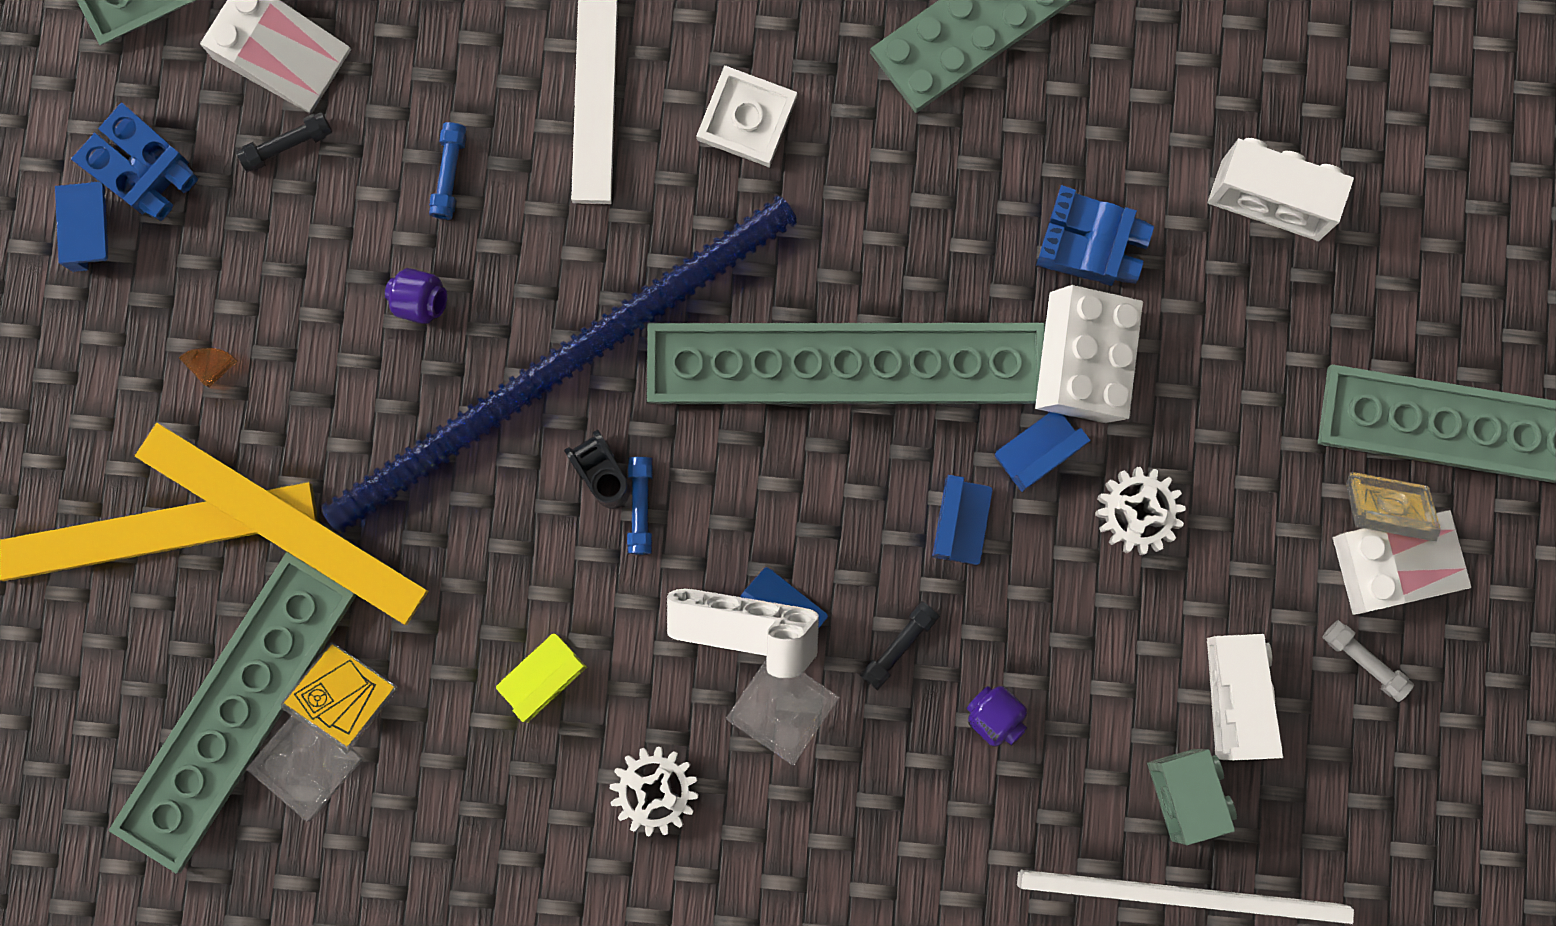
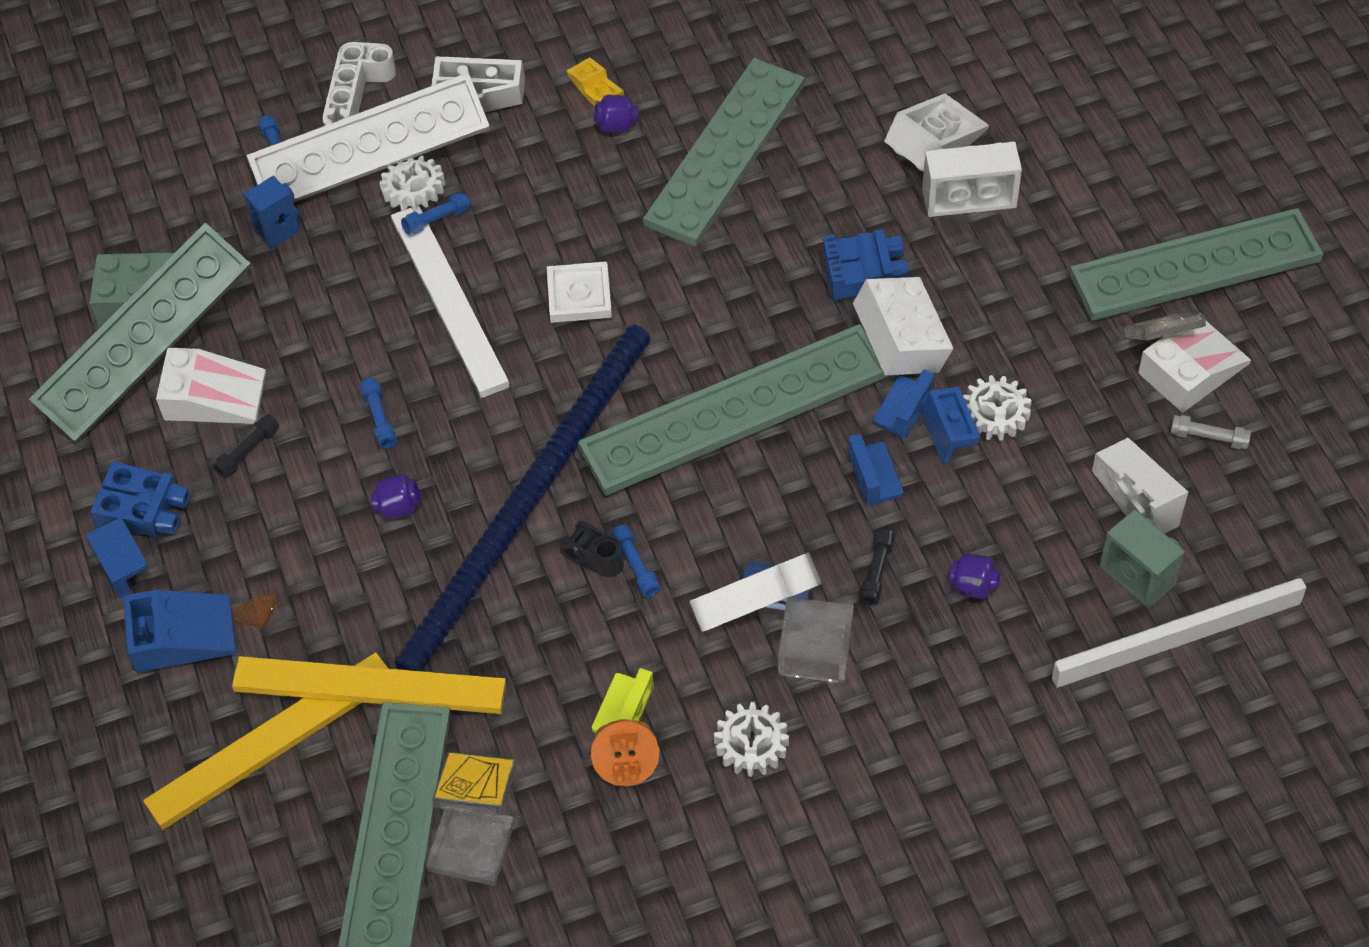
camera: 25 degrees left, 25 degrees down
none -> blue slope [123,590,236,673]
none -> orange plate [591,719,660,787]
none -> white slope [884,94,989,172]
none -> blue panel [922,386,981,463]

